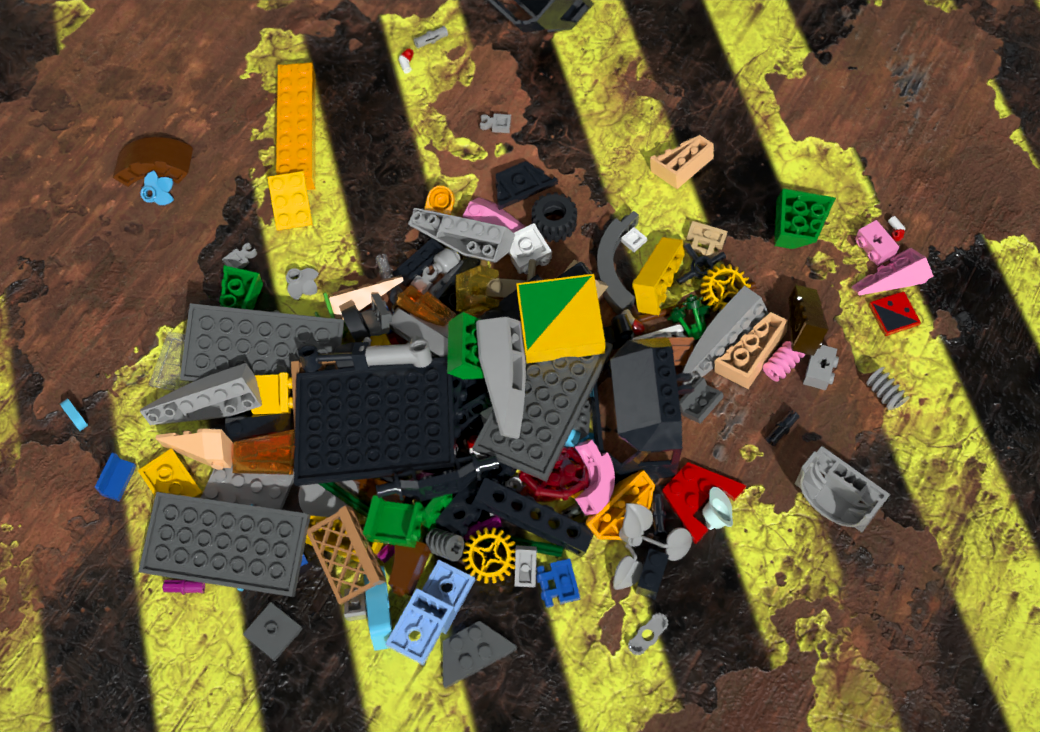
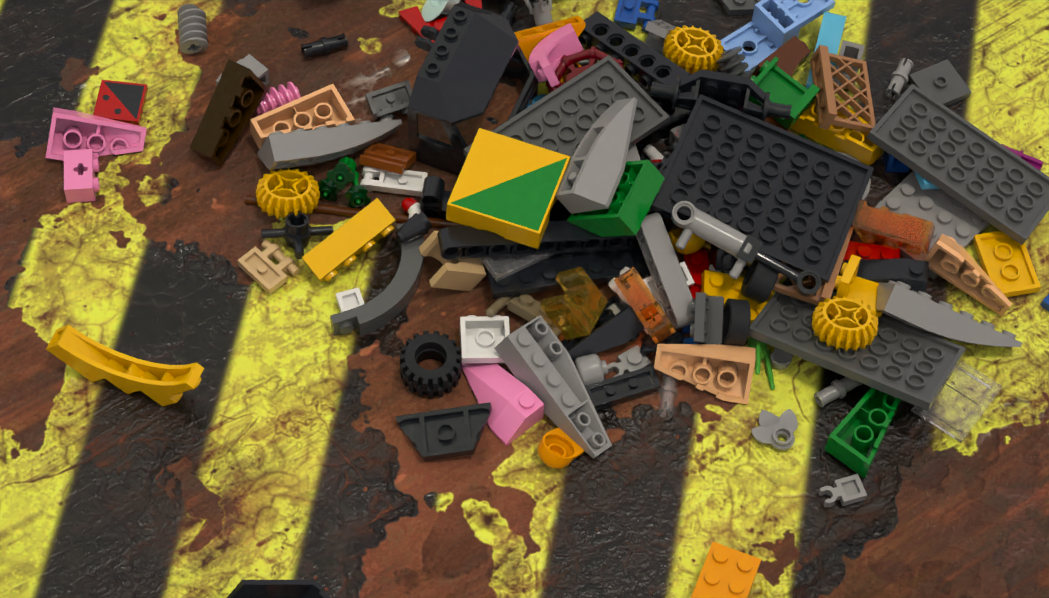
camera: 160 degrees left, 5 degrees down
yellow plate [267,171,313,231] -> none
light grey plate [480,114,511,133] -> none
light nougat wedge [650,135,714,189] -> none
green wedge [774,188,836,249] -> none
arm [888,216,905,241] -> none
none -> yellow arch [46,325,204,406]
none -> black cone [395,212,432,244]
none -> yellow gear [811,295,879,352]
none -> light grey pin [885,58,913,100]

